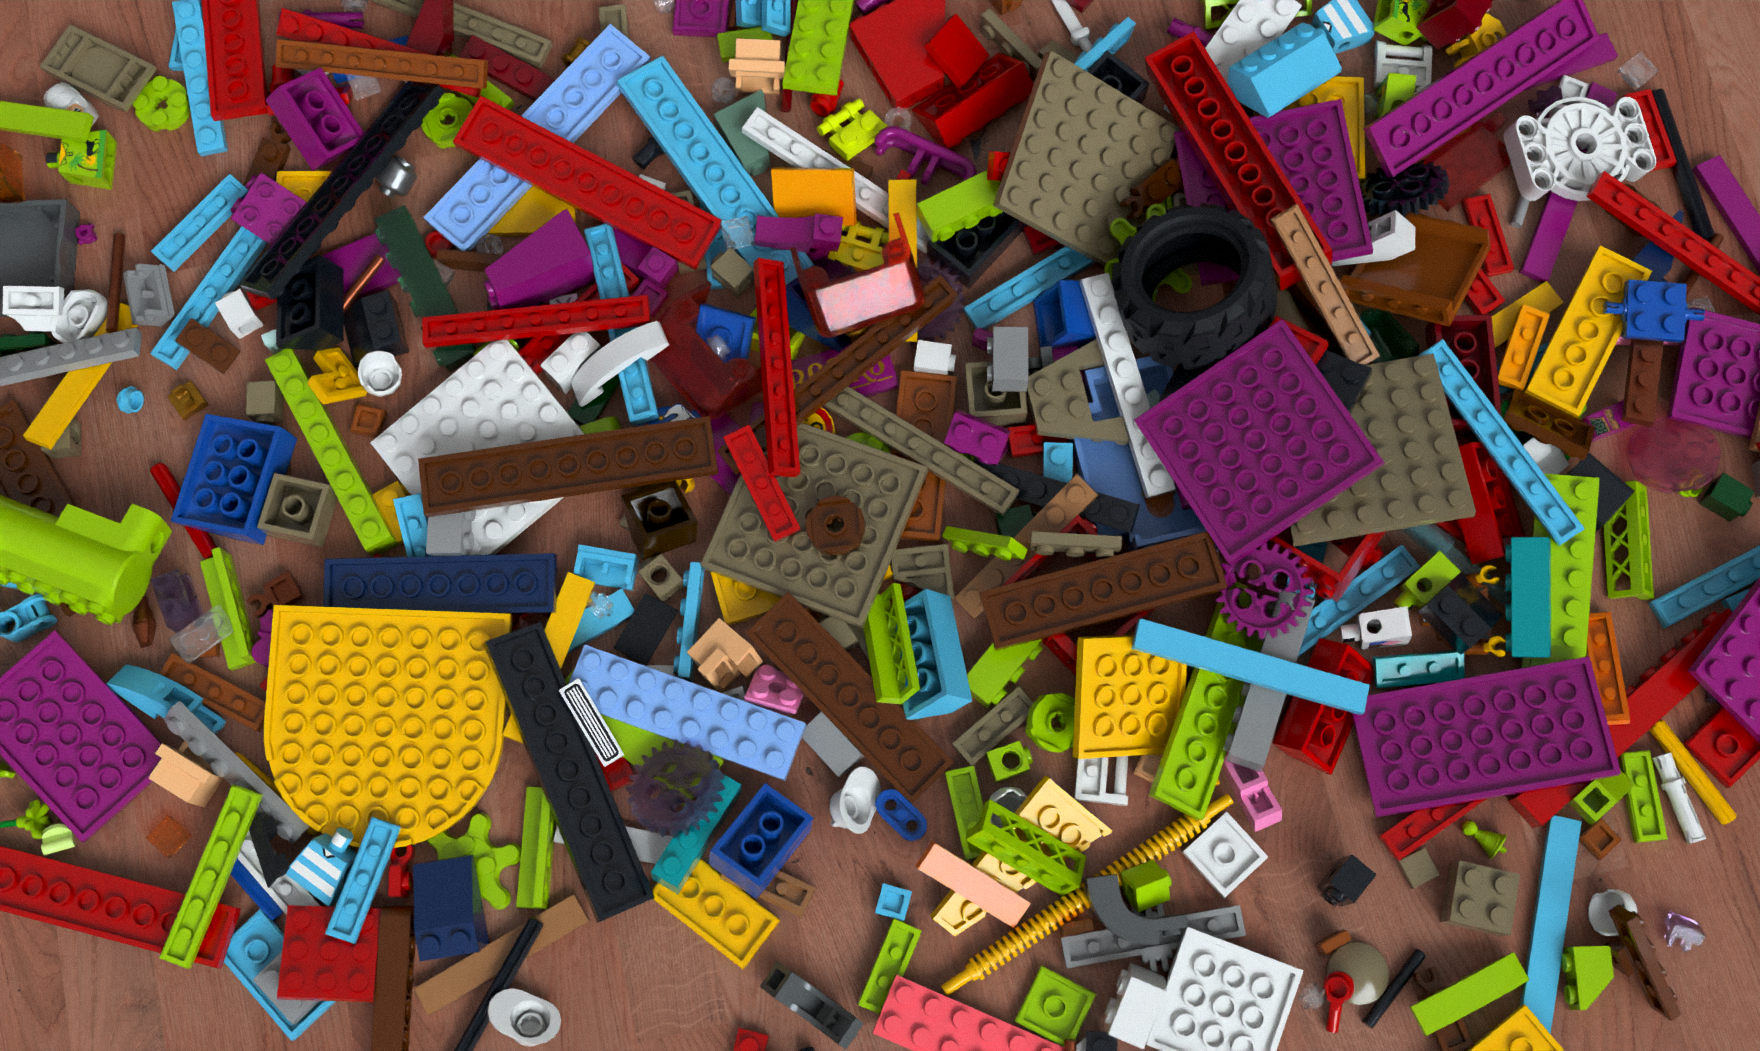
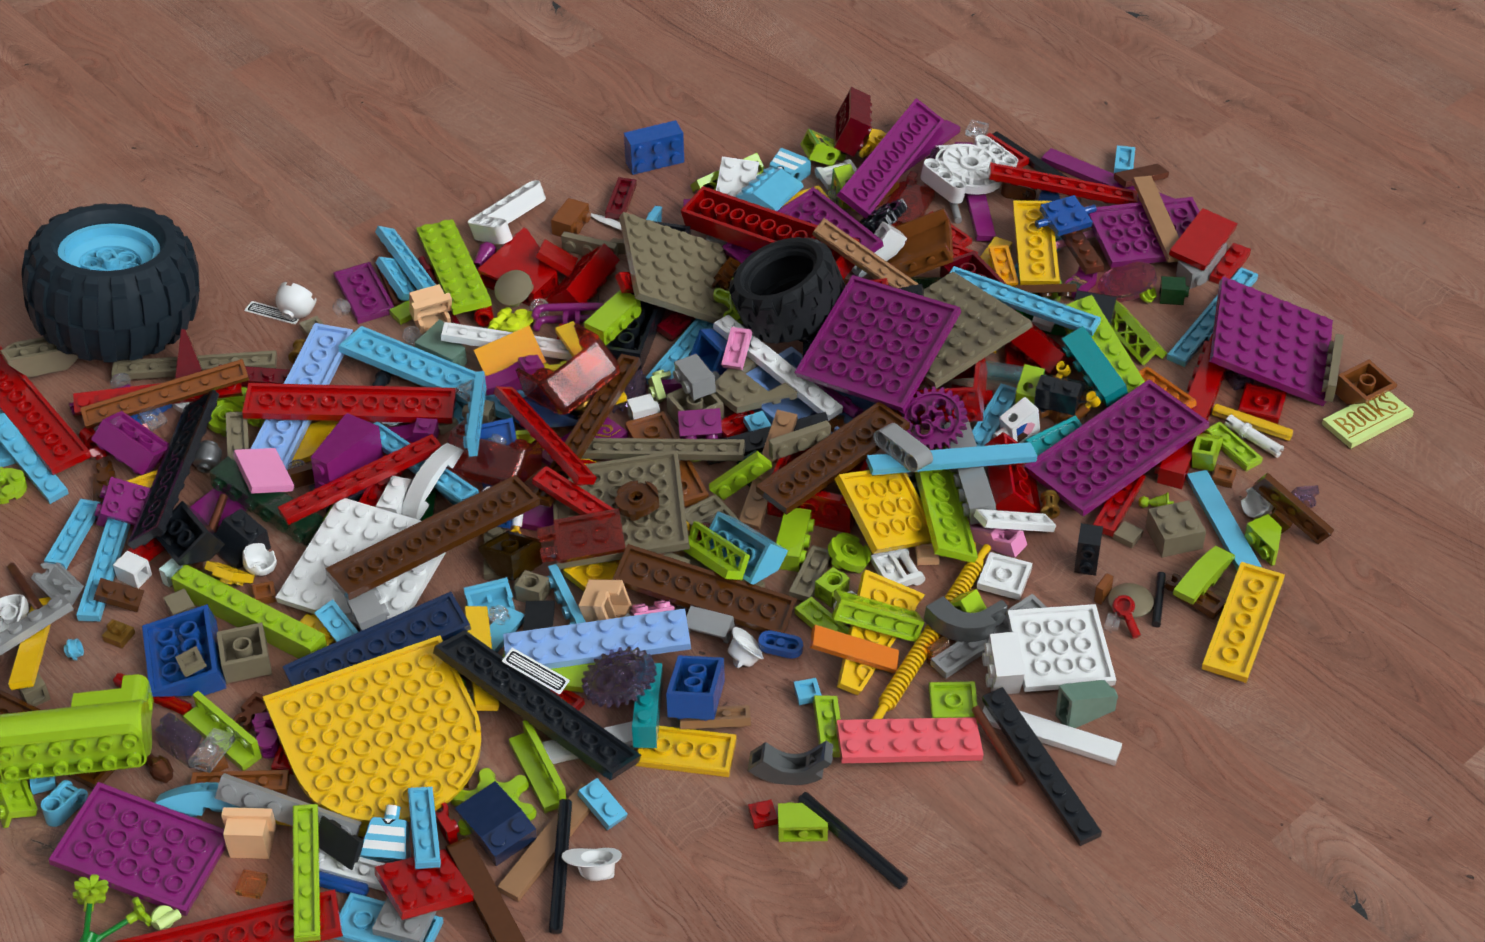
camera: 30 degrees left, 30 degrees down
none -> dark tan plate [175,646,207,677]
none -> dark tan plate [225,412,249,470]
none -> bright pink tile [233,448,294,494]
none -> medium azure plate [463,371,487,457]
none -> dark tan dish [494,270,534,308]
none -> clear red tile [537,508,626,563]
none -> medium azure plate [577,778,628,831]
none -> yellowish green bracket [648,370,671,403]
none -> bright pink plate [721,327,753,370]
none -> light grey beam [873,423,933,472]
none -> white tile [974,509,1056,532]
none -> pearl gold bush [1040,490,1060,519]

